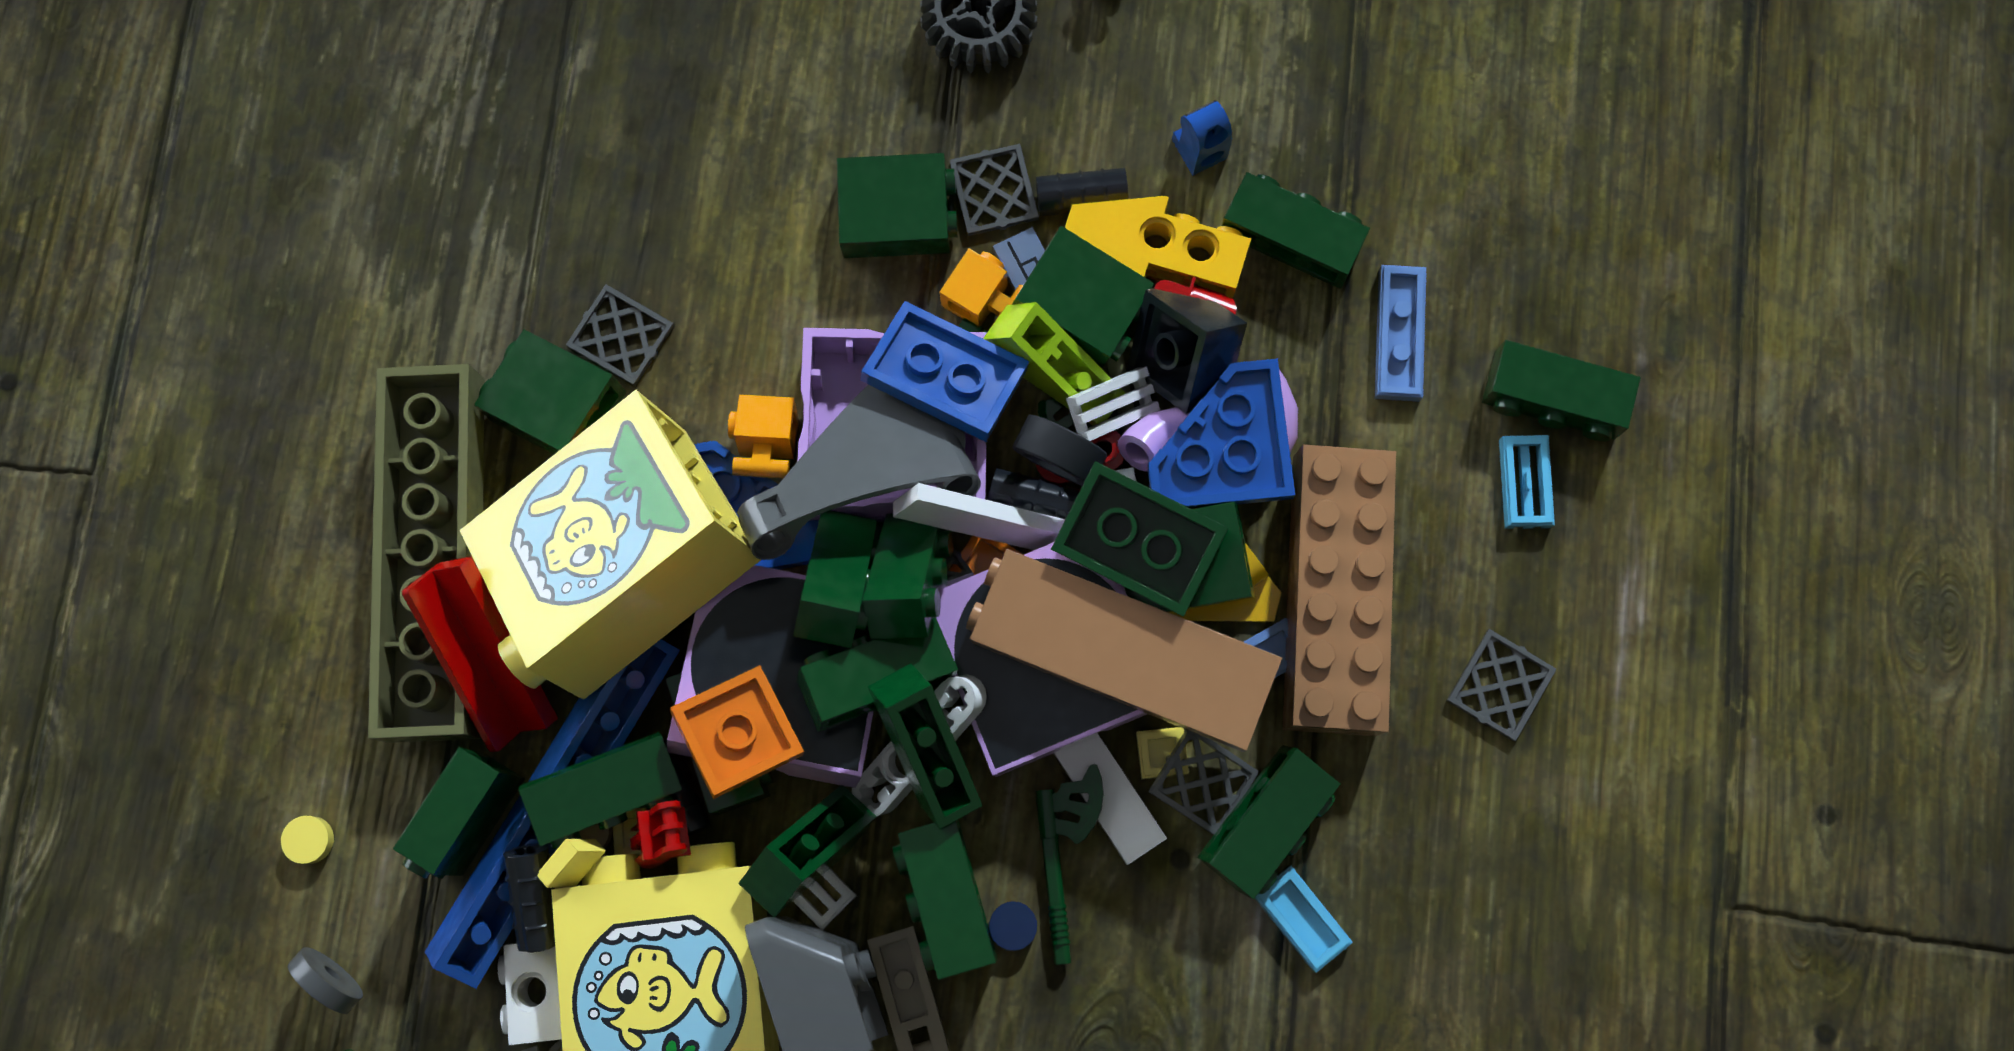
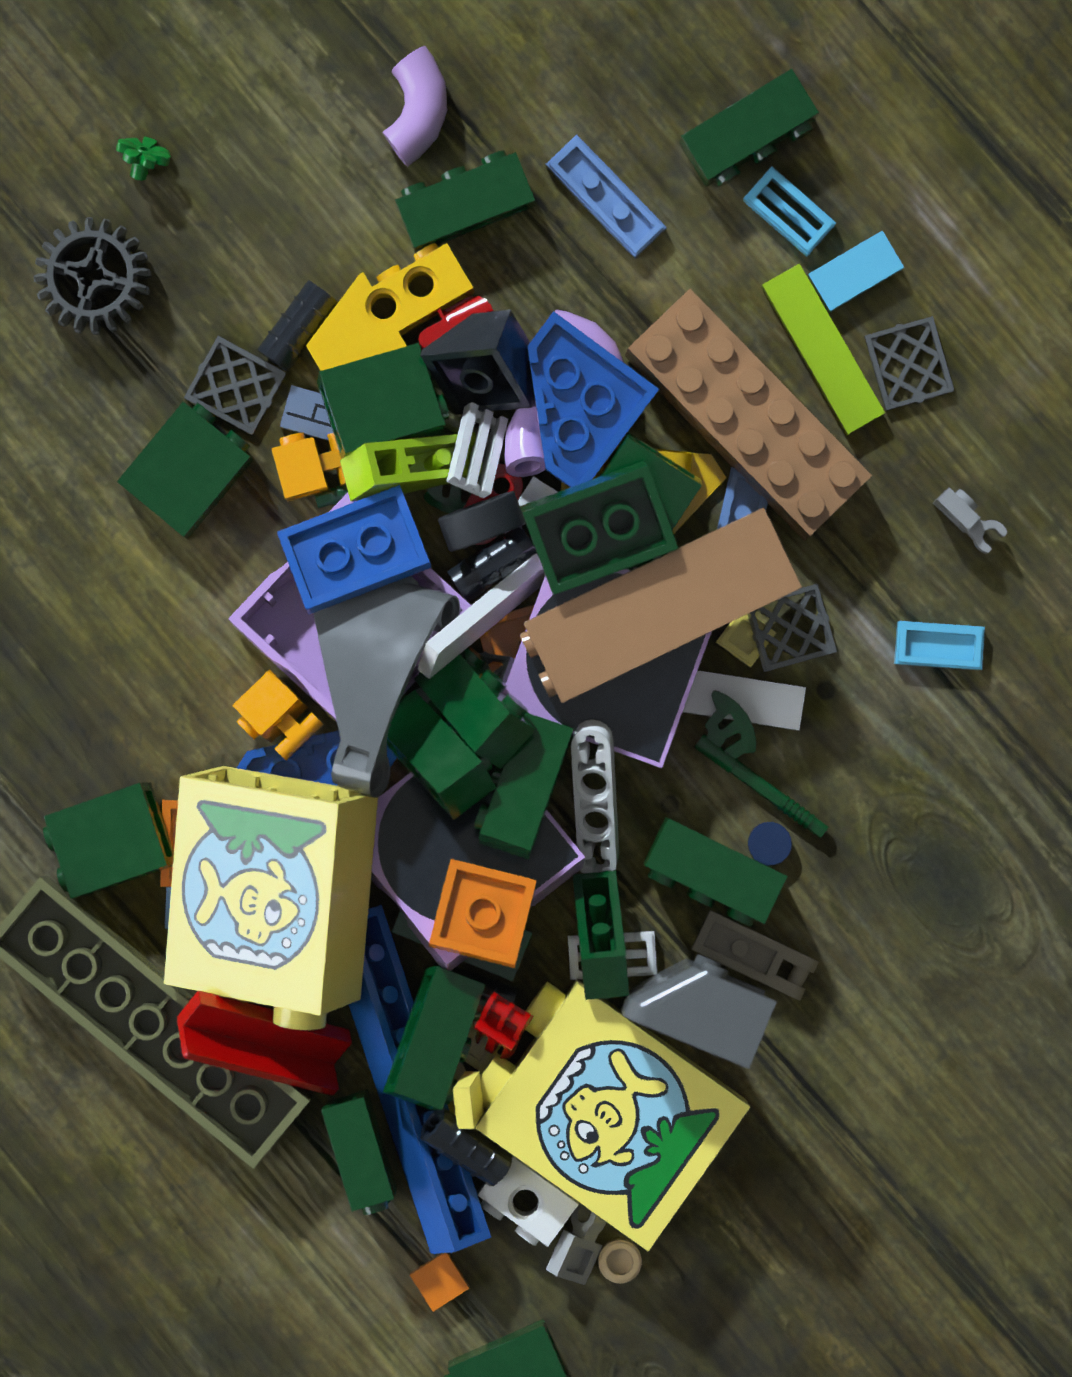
camera: 55 degrees left, 10 degrees up
light yellow tile [281,816,334,864] -> none
dark grey piece [288,947,363,1014] -> none
dark grey window [566,284,675,387] -> none
dark green brick [867,664,983,829] -> none
blue leg [1172,100,1232,176] -> none
dark green brick [1197,745,1340,899] -> none
none -> lavender cylinder [382,46,447,167]
none -> orange tile [410,1253,470,1312]
none -> lime tile [761,263,885,435]
none -> medium azure tile [807,231,904,313]
none -> light grey plate [933,487,1007,554]

